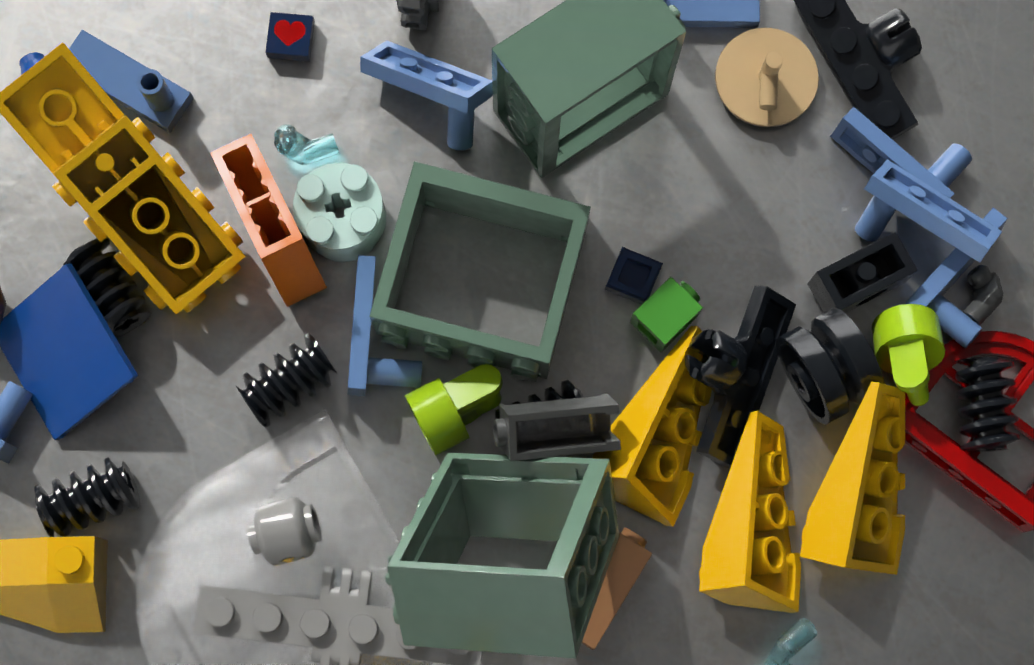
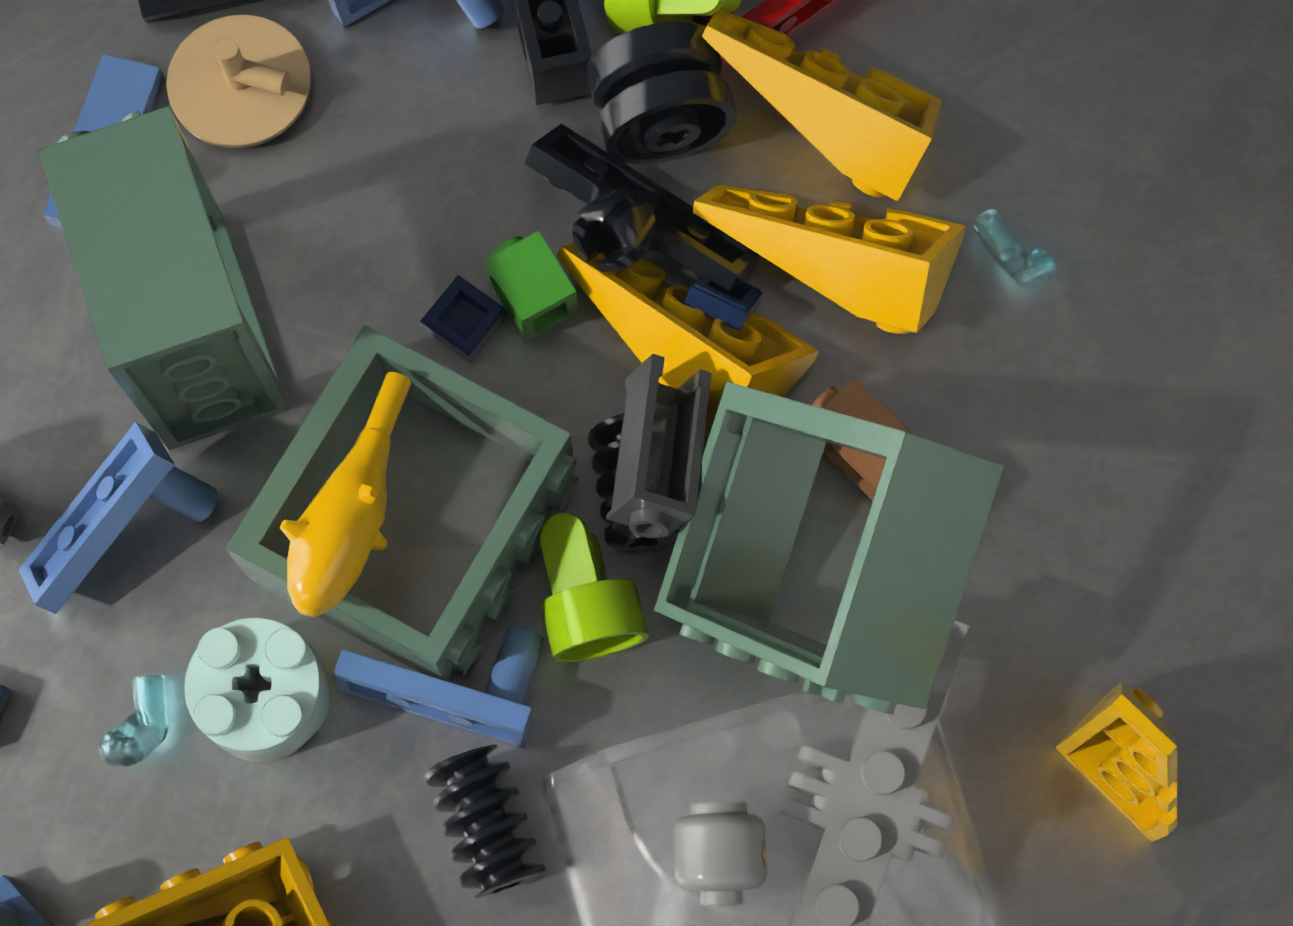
camera: 75 degrees left, 5 degrees down
orange brick [210,134,327,307] -> none
none -> yellow piece [280,372,411,618]
none -> dark blue tile [684,276,763,332]

